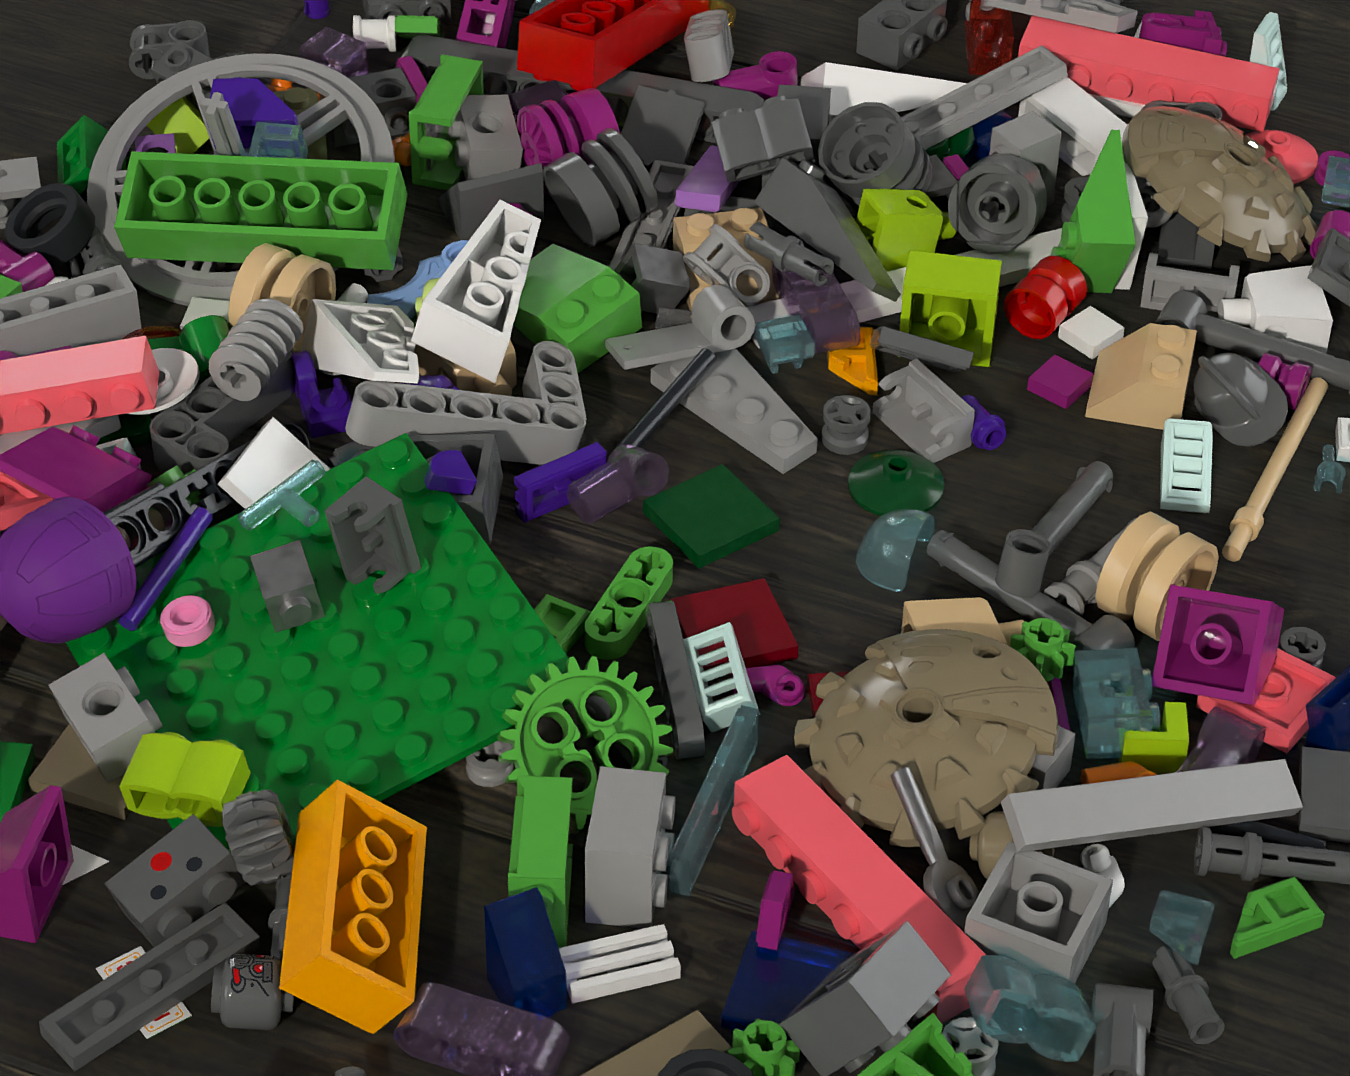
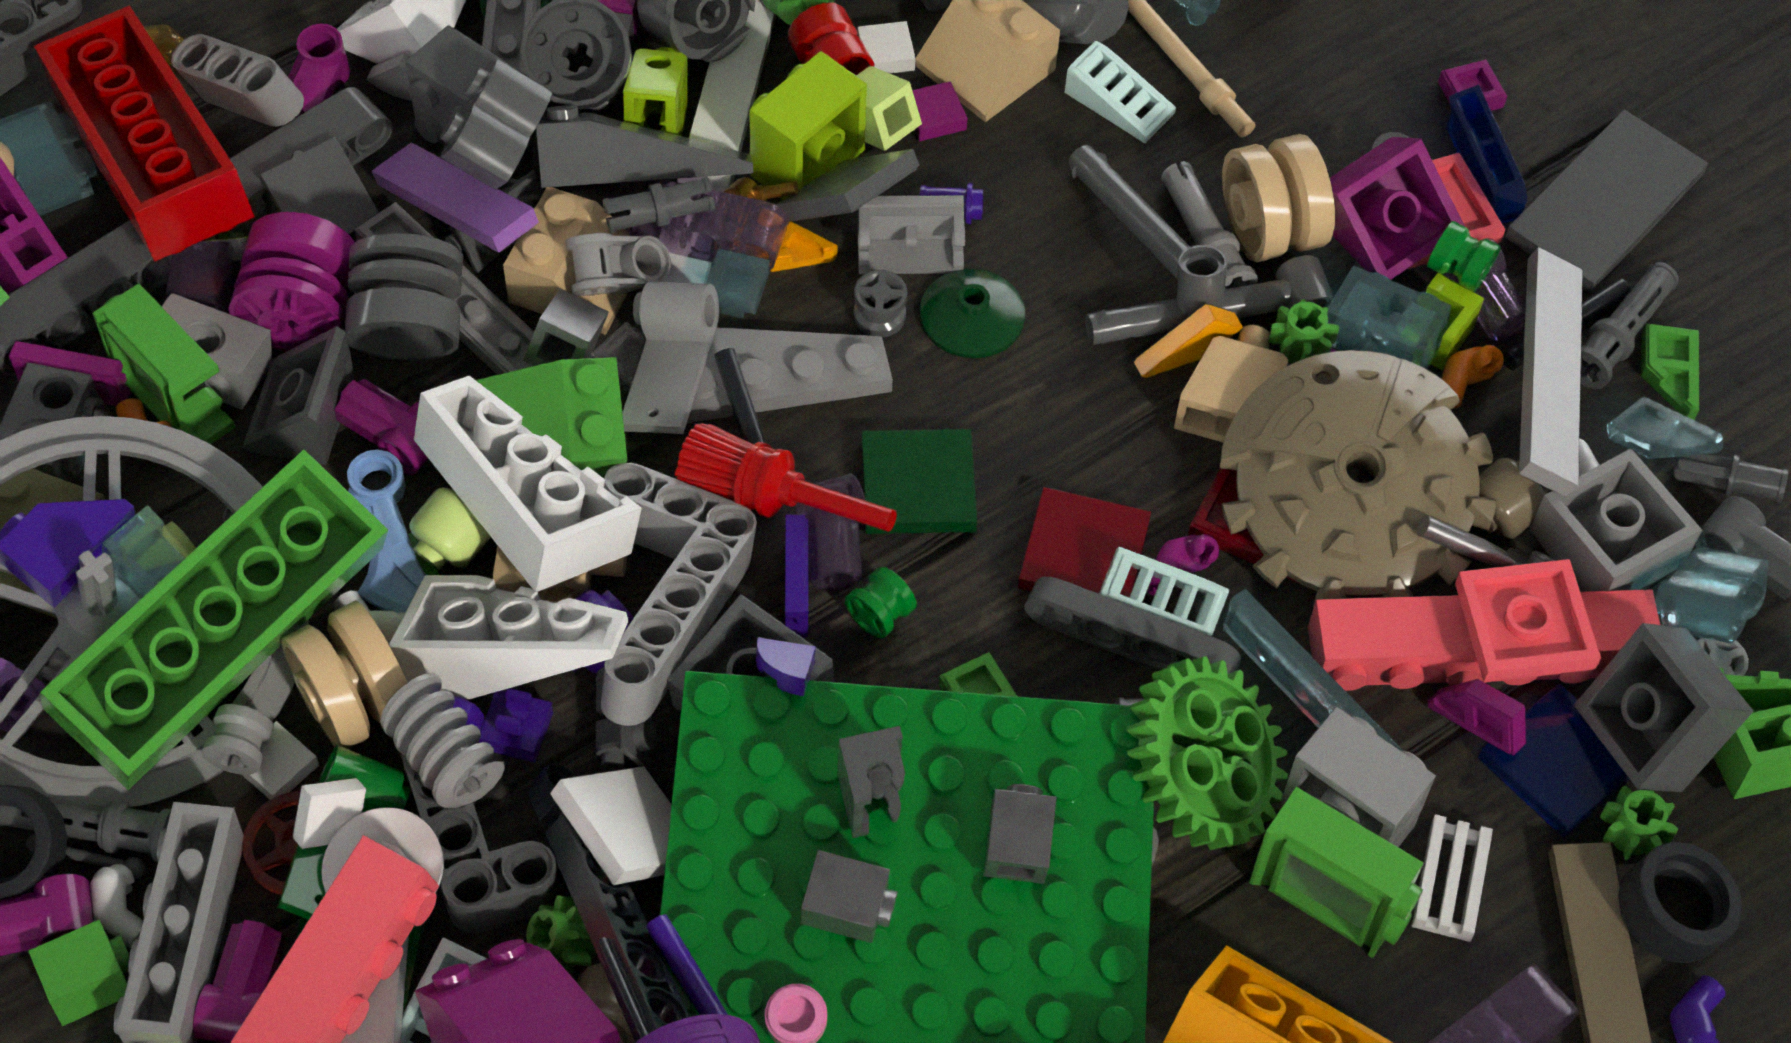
camera: 60 degrees left, 15 degrees up
clear light blue piece [238,459,325,531] -> none
clear blue slope [484,887,567,1028] -> none
bright green beam [585,546,673,660] -> none
clear light blue helmet [856,509,935,591] -> none
none -> light grey wheel [201,704,274,775]
none -> white tile [293,778,366,849]
none -> red piece [675,423,897,532]
none -> pearl gold hand [722,177,799,218]
none -> green wheel [845,567,917,639]
none -> yellowish green brick [856,66,922,151]
none -> flat silver brick [983,784,1056,884]
none -> light orange tile [1134,304,1243,378]
none -> green wheel [1427,221,1501,292]
none -> coral plate [1455,559,1601,683]

